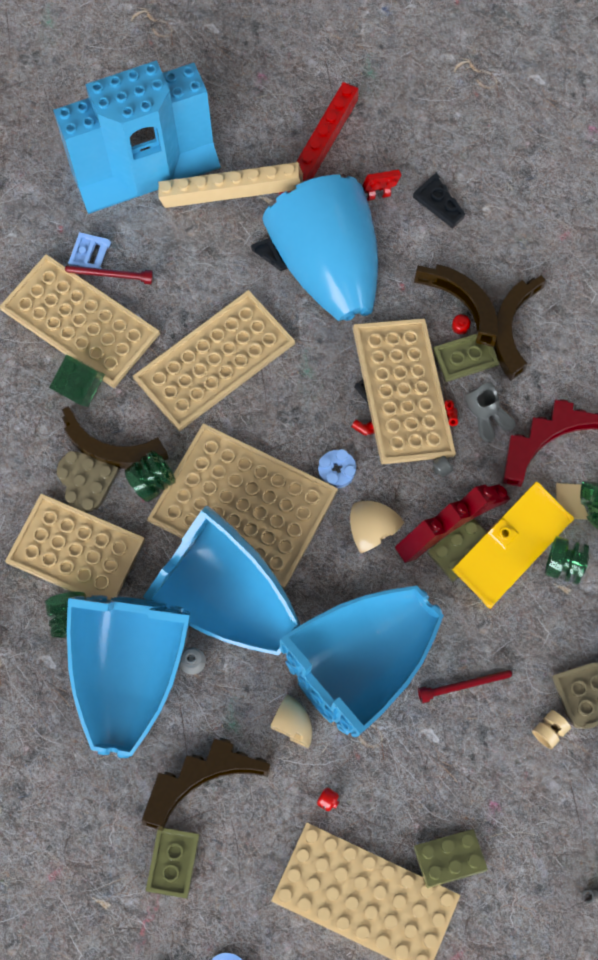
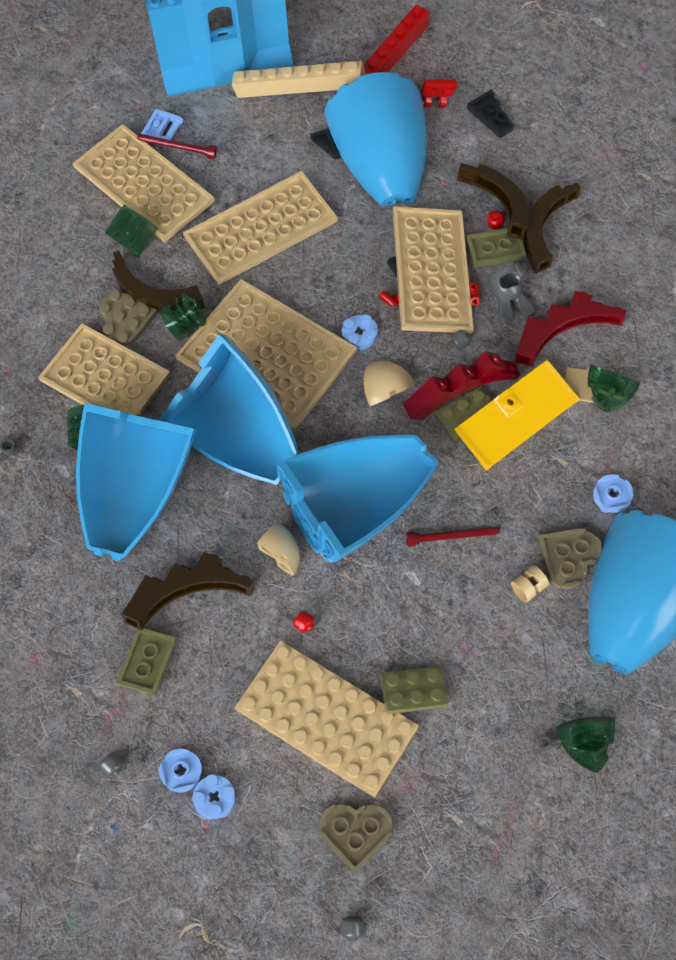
camera: 10 degrees right, 5 degrees down
light grey cone [179,648,206,675] -> none
clear green wheel [545,536,589,585] -> none

